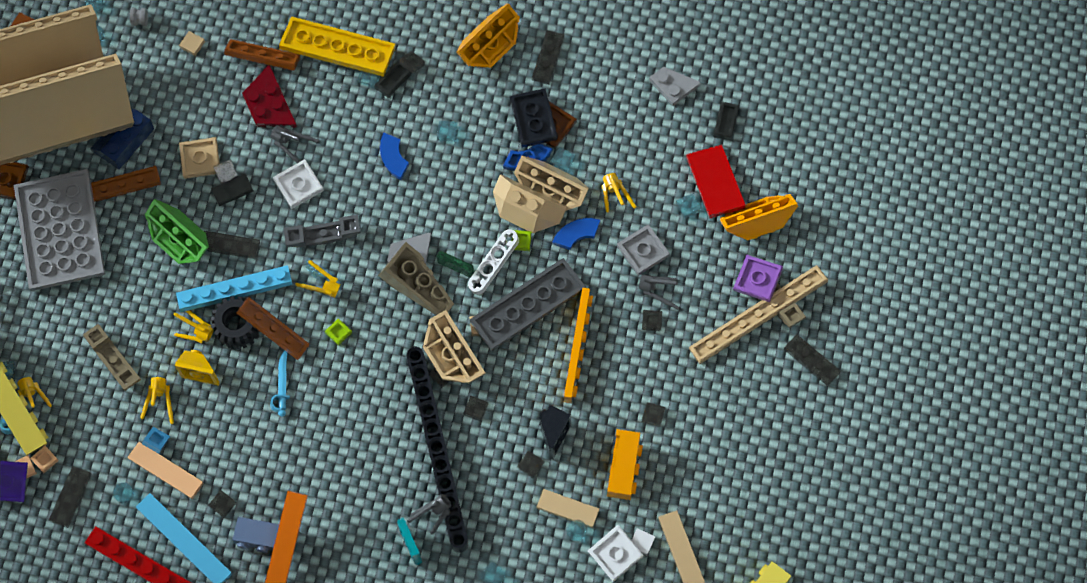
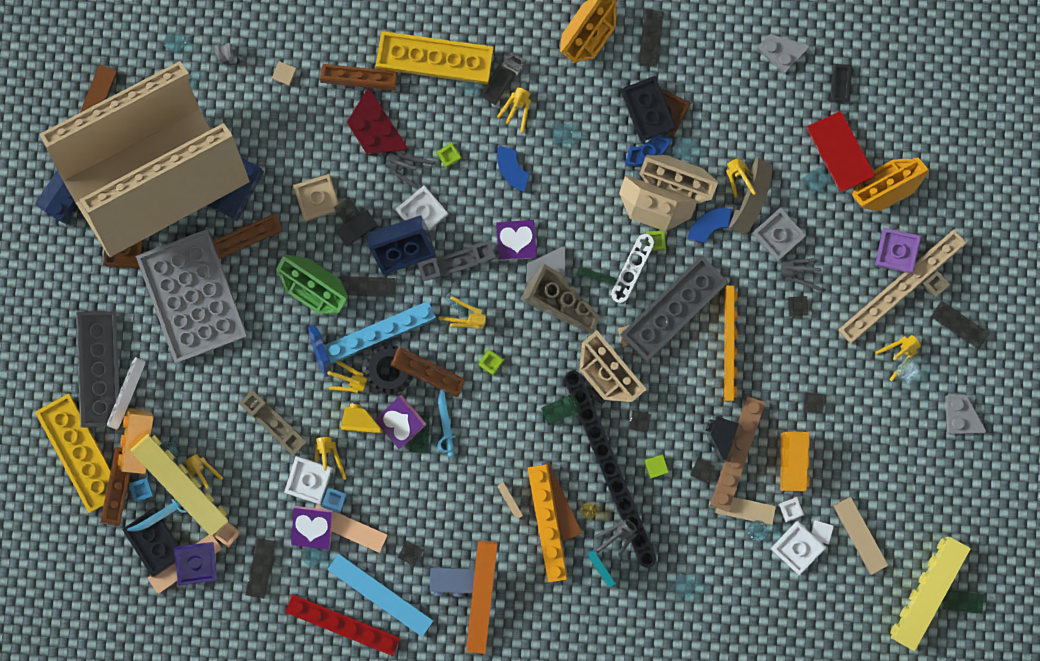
camera: 10 degrees left, 15 degrees up
none -> white tile [284,455,333,505]
none -> tile [291,506,333,550]
none -> blue tile [308,325,331,377]
none -> dark blue slope [368,215,436,275]
none -> tile [375,395,426,449]
none -> clear green slope [409,411,430,453]
none -> lime tile [436,142,462,169]
none -> tile [496,220,537,261]
none -> yellow plant [497,88,531,133]
none -> tan tile [498,482,523,519]
none -> light orange plate [528,464,568,582]
none -> clear green tile [541,393,581,426]
none -> dark orange tile [548,463,582,541]
none -> clear yellow hinge [580,502,597,519]
none -> lime tile [644,454,669,478]
none -> medium nougat plate [710,396,766,512]
none -> dark tan slope [729,158,772,235]
none -> white tile [778,497,804,522]
none -> yellow plant [875,335,921,381]
none -> clear light blue tile [895,357,923,385]
none -> light grey wing [945,395,986,434]

